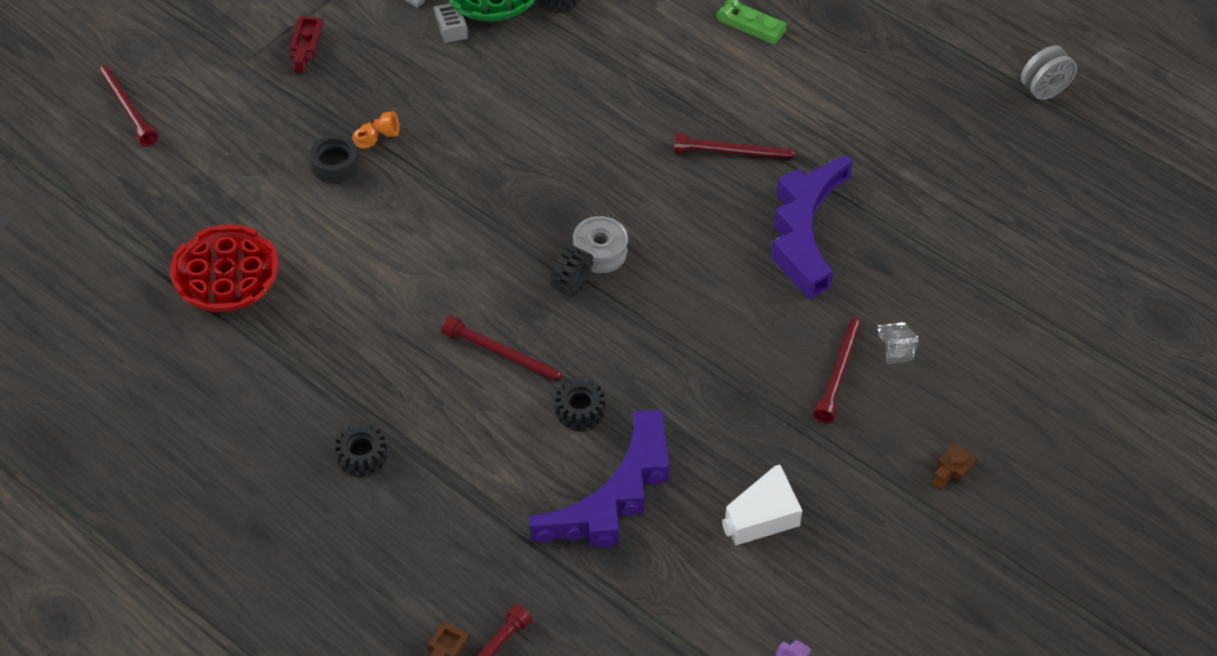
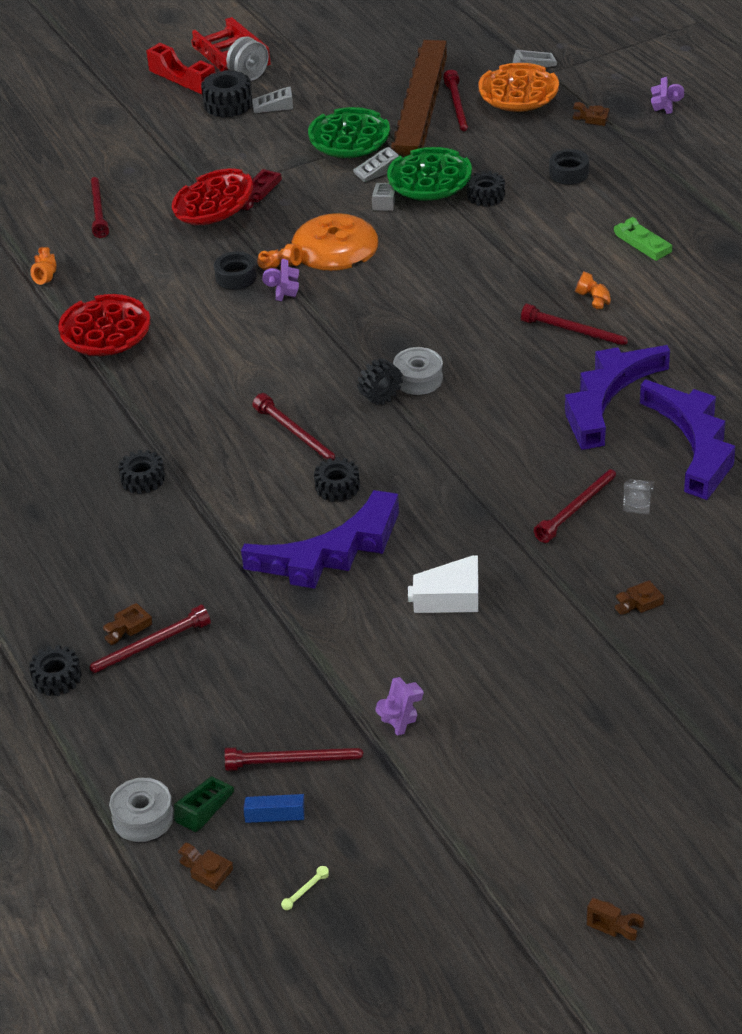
camera: 25 degrees right, 10 degrees down
none -> orange arm [30,247,56,285]
none -> red brick [172,168,253,225]
none -> medium lavender hips [263,259,299,301]
none -> orange brick [292,213,378,271]
none -> orange arm [575,271,611,310]
none -> dark purple arch [640,379,735,500]

